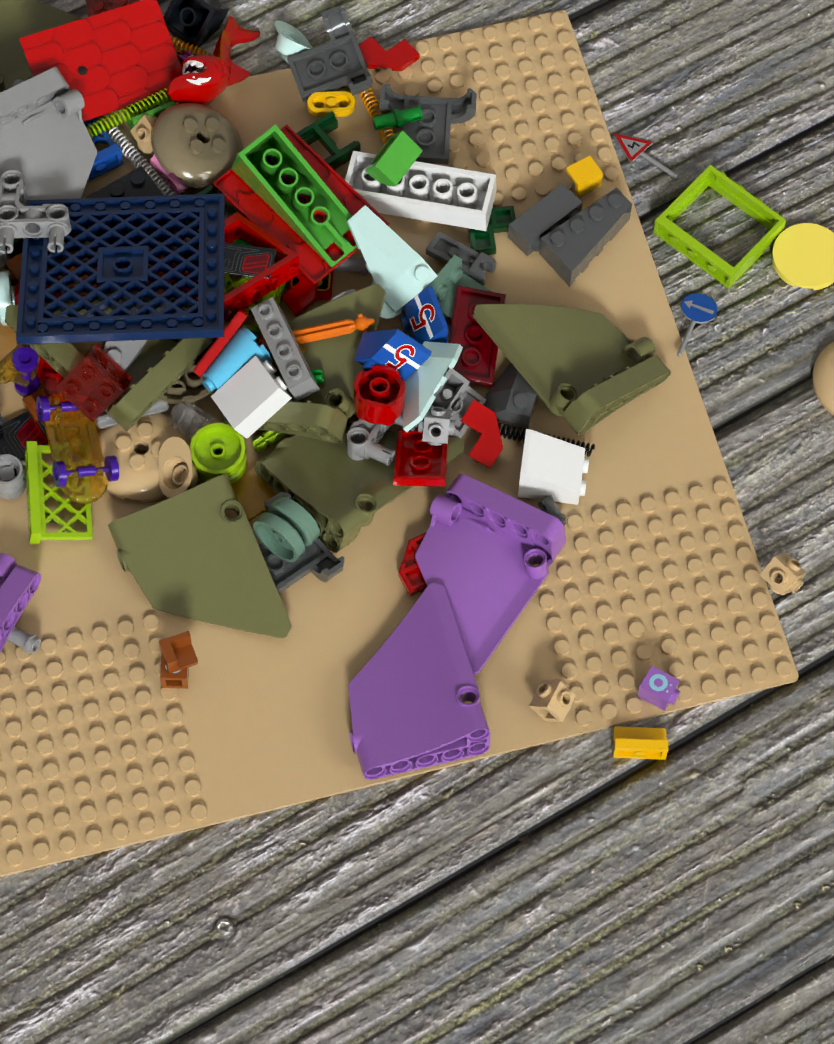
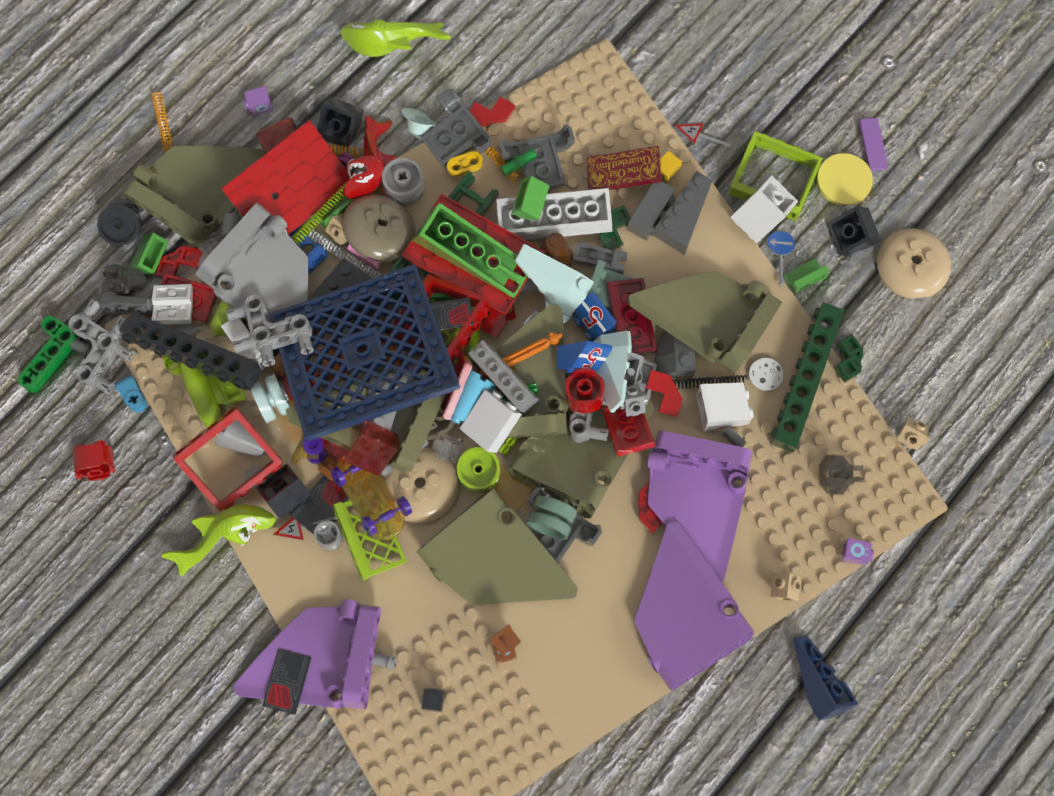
camera: 15 degrees left, 10 degrees up
tan piece [158,437,199,498] -> none
yellow panel [613,726,668,760] -> none
none -> light grey wheel [382,158,424,206]
none -> black brick [421,688,446,713]
none -> reddish brown cone [539,233,573,268]
none -> dark red tile [586,146,662,190]
none -> white slope [730,175,798,243]
none -> white sticker [749,358,783,391]
none -> dark green brick [770,302,844,452]
none -> bright green panel [784,259,830,295]
none -> dark blue wedge [793,635,859,721]
none -> clear smoke hinge [819,454,863,495]
none -> black slope [827,206,881,256]
none -> dark green tile [833,334,863,383]

